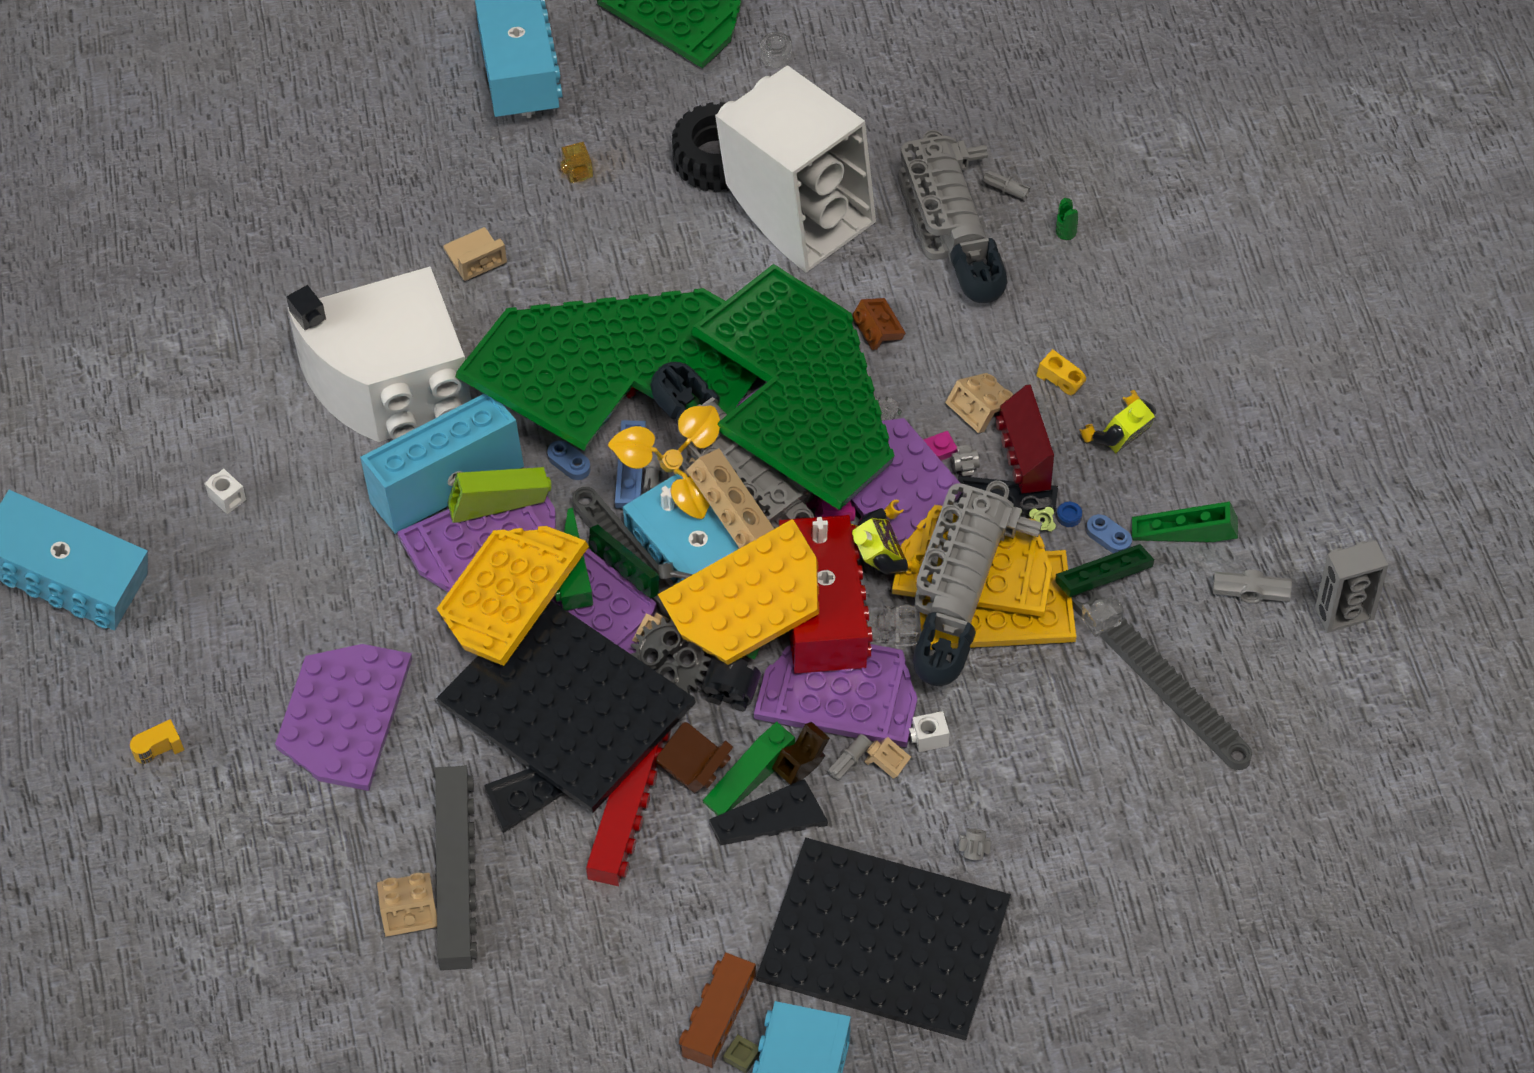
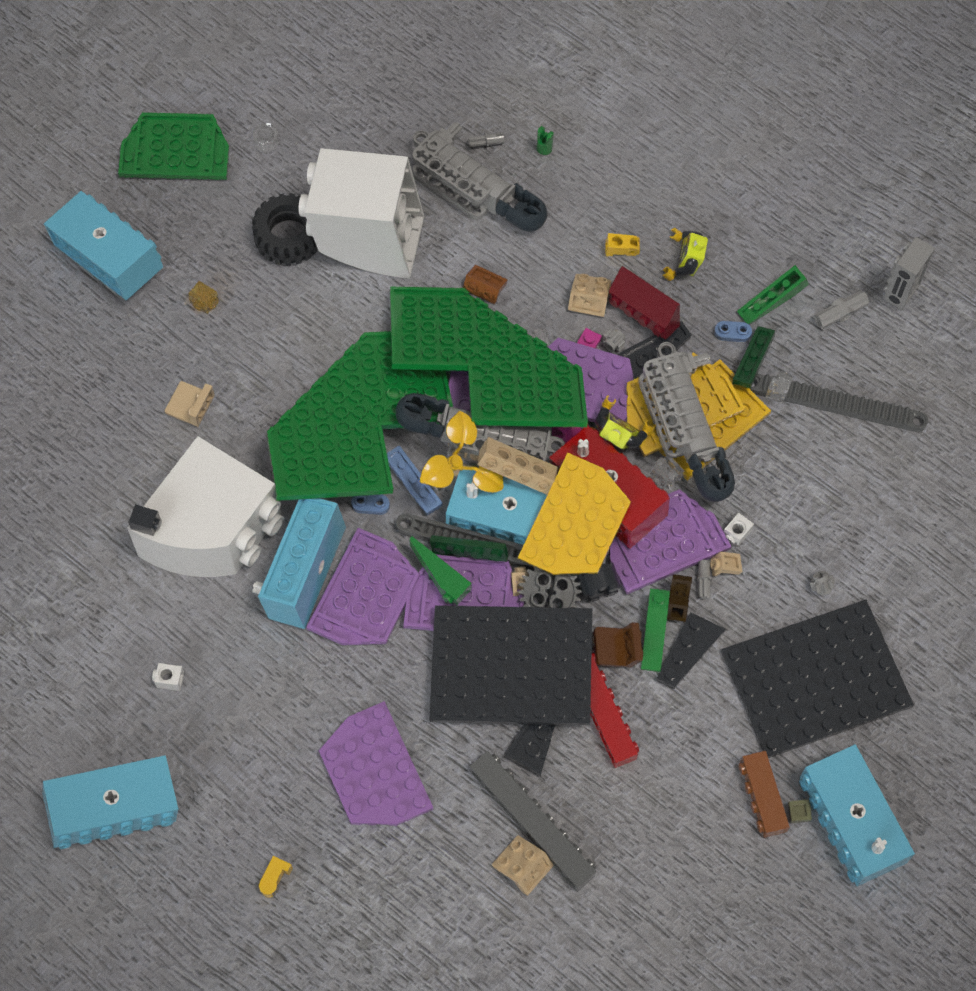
camera: 40 degrees left, 10 degrees up
yellow plate [436,526,589,666] -> none
lime slope [447,467,551,523] -> none
dark grey hand [658,562,692,579] -> none
yellowish green plate [1029,507,1056,531] -> none
blue tile [1057,502,1082,527] -> none

